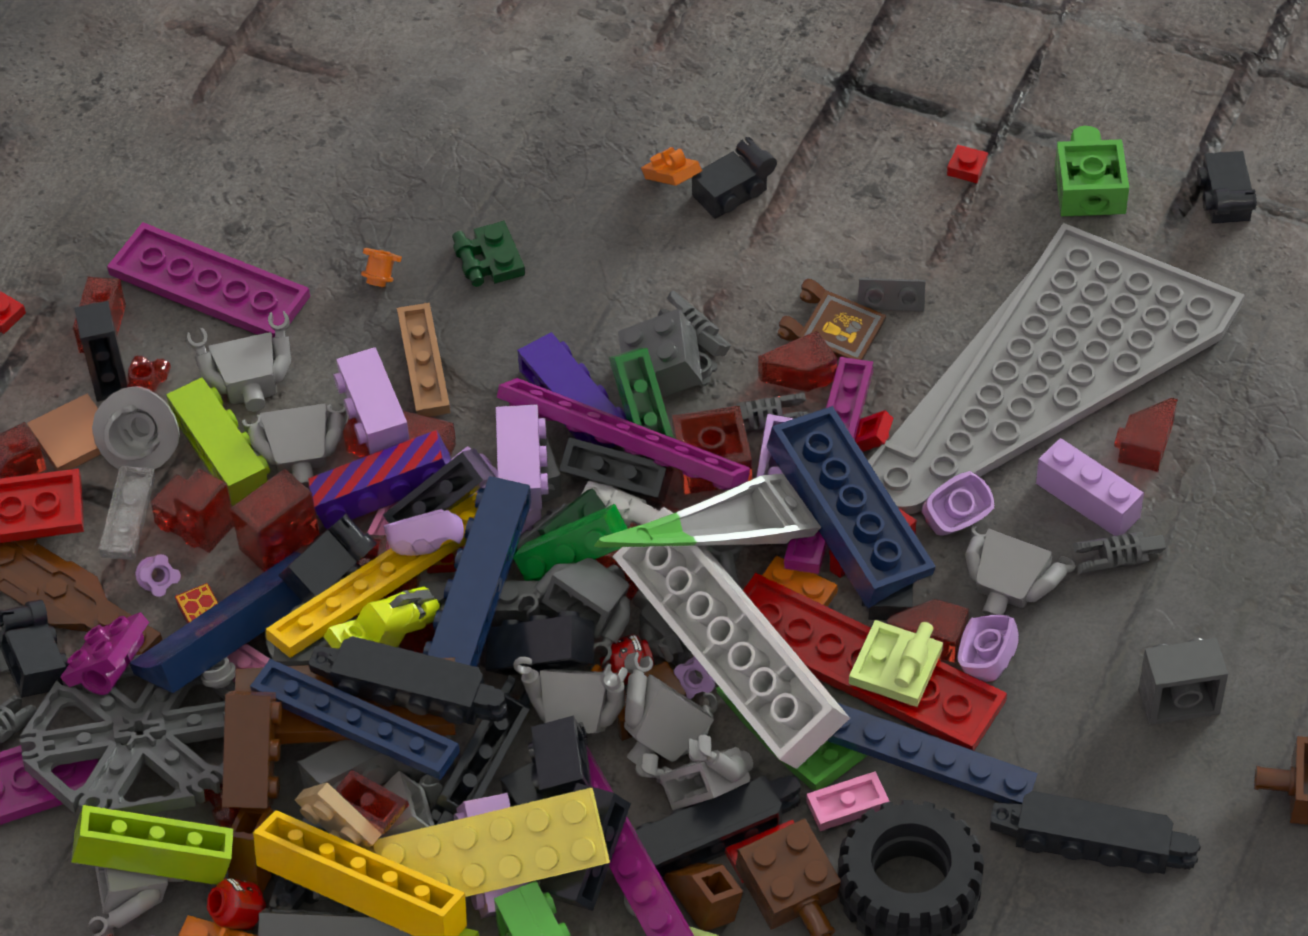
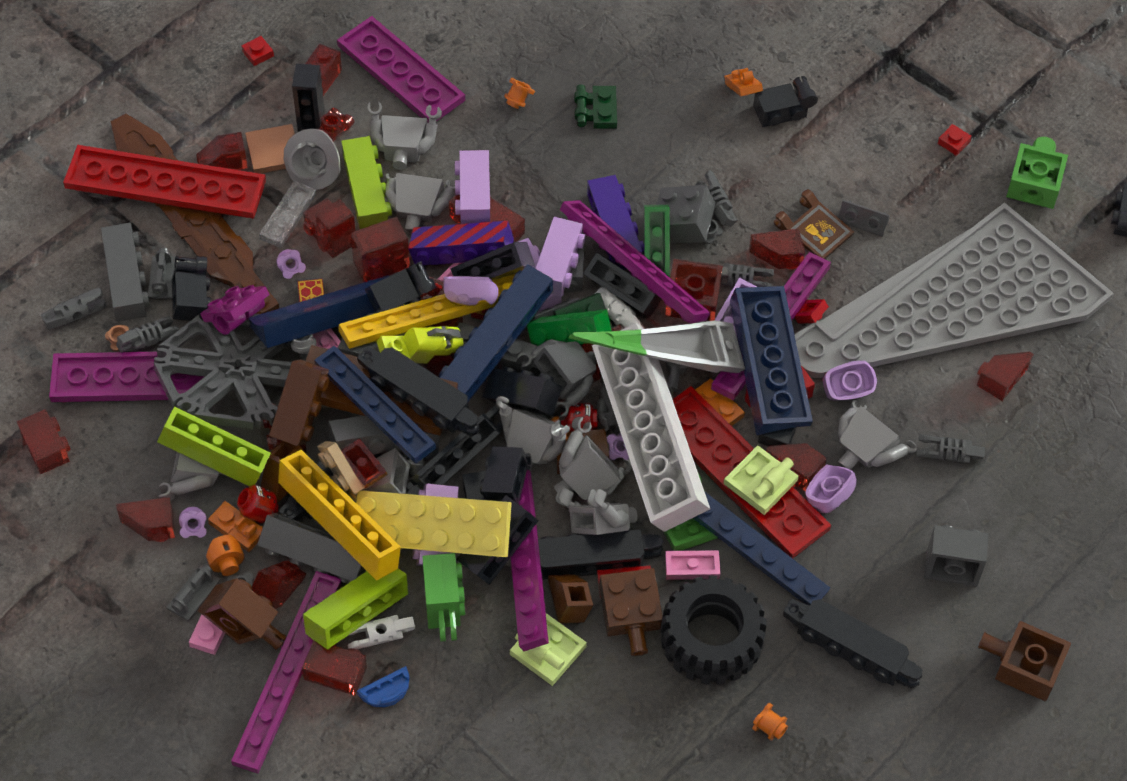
camera: 15 degrees right, 5 degrees up
medium nougat plate [397,303,451,419] -> none
lavender brick [1036,438,1144,536] -> none

